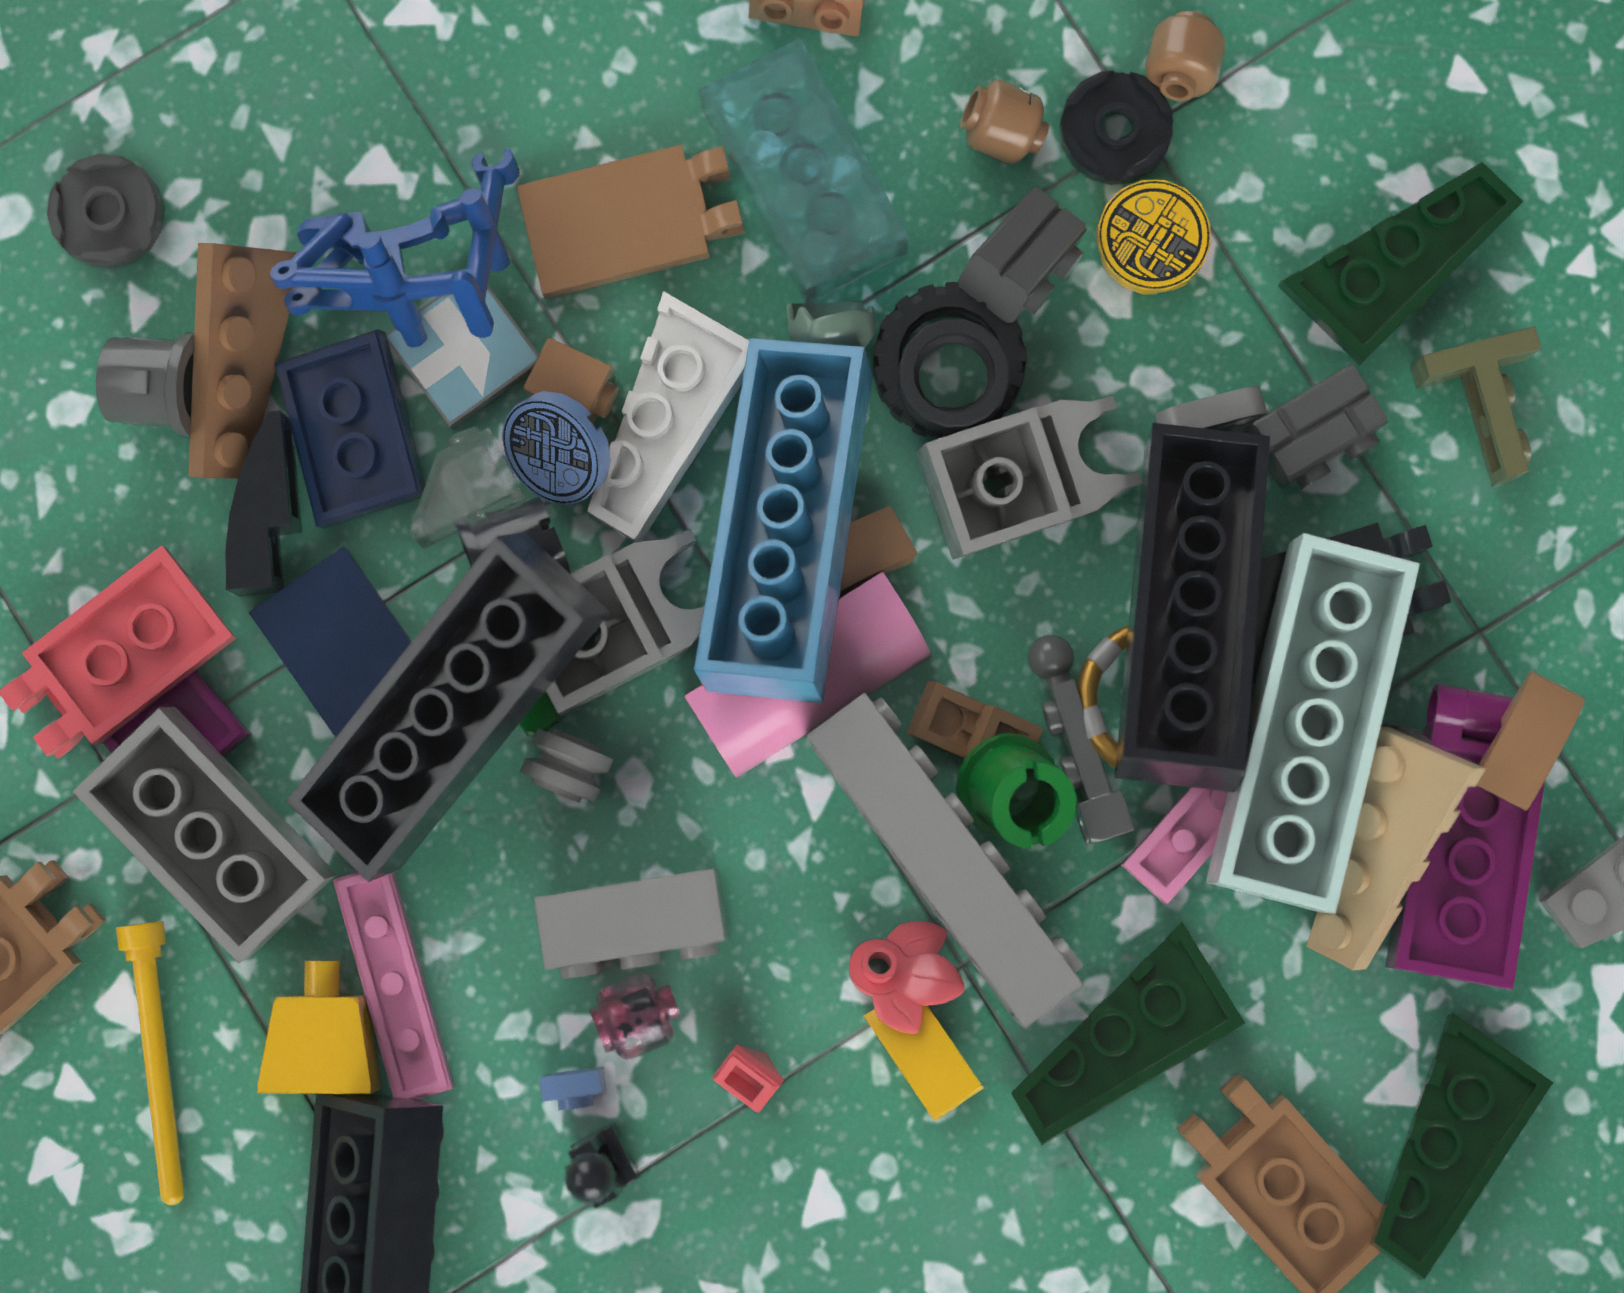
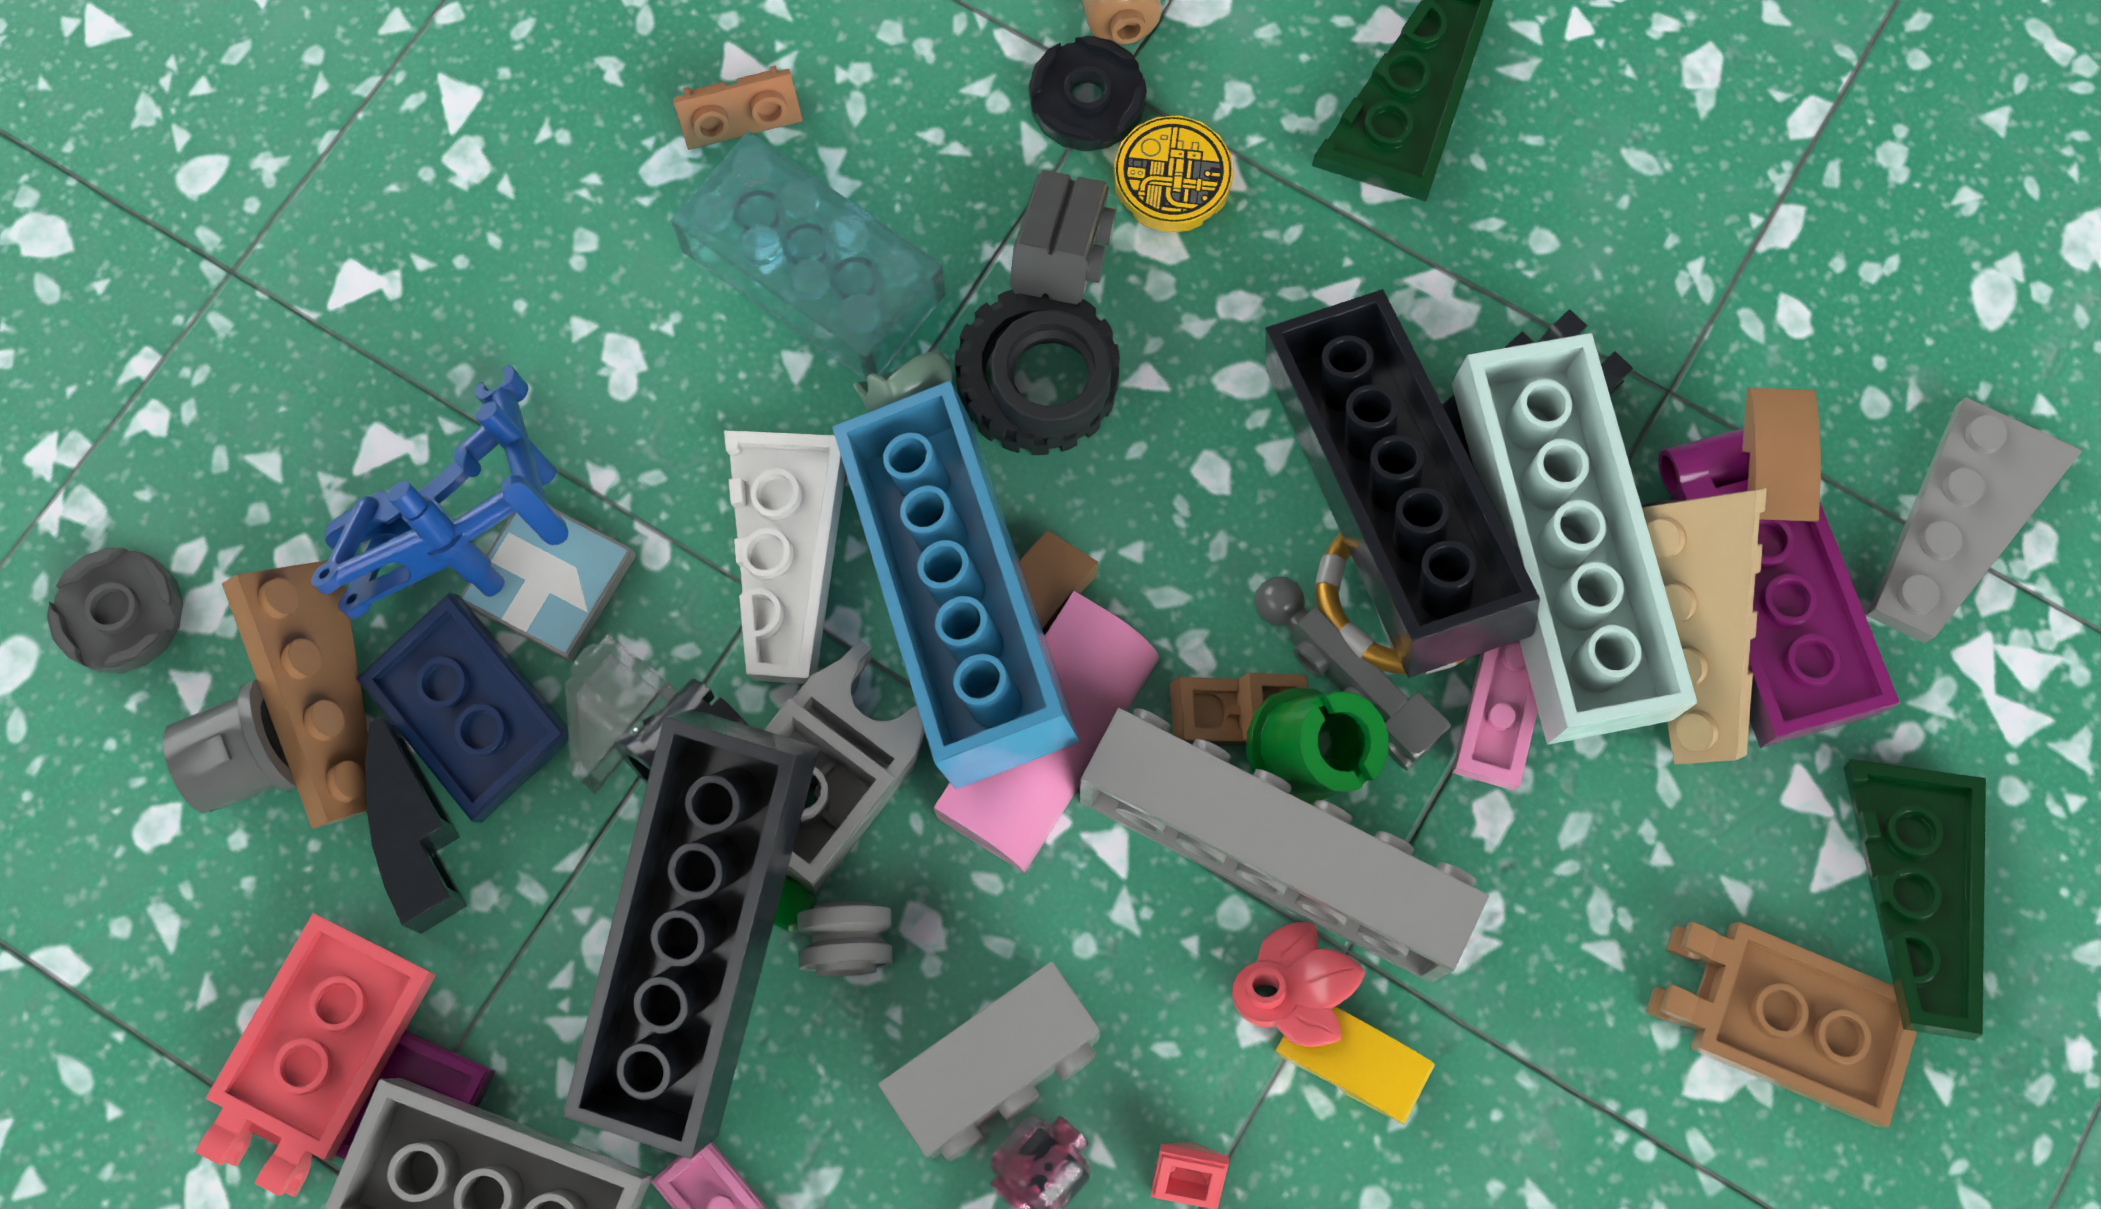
camera: 30 degrees left, 10 degrees down
dark blue tile [248,546,412,738] -> none
medium blue tile [502,391,611,505] -> none
medium nougat tile [516,144,745,299] -> none
medium nougat brick [523,337,619,424] -> none
light grey brick [916,396,1143,560] -> none
medium nougat head [960,80,1049,164] -> none
dark green wing [1011,922,1245,1146] -> none
light grey beam [1155,386,1268,430] -> none
dark grey brick [1245,364,1388,490] -> none
olive bracket [1410,326,1542,486] -> none

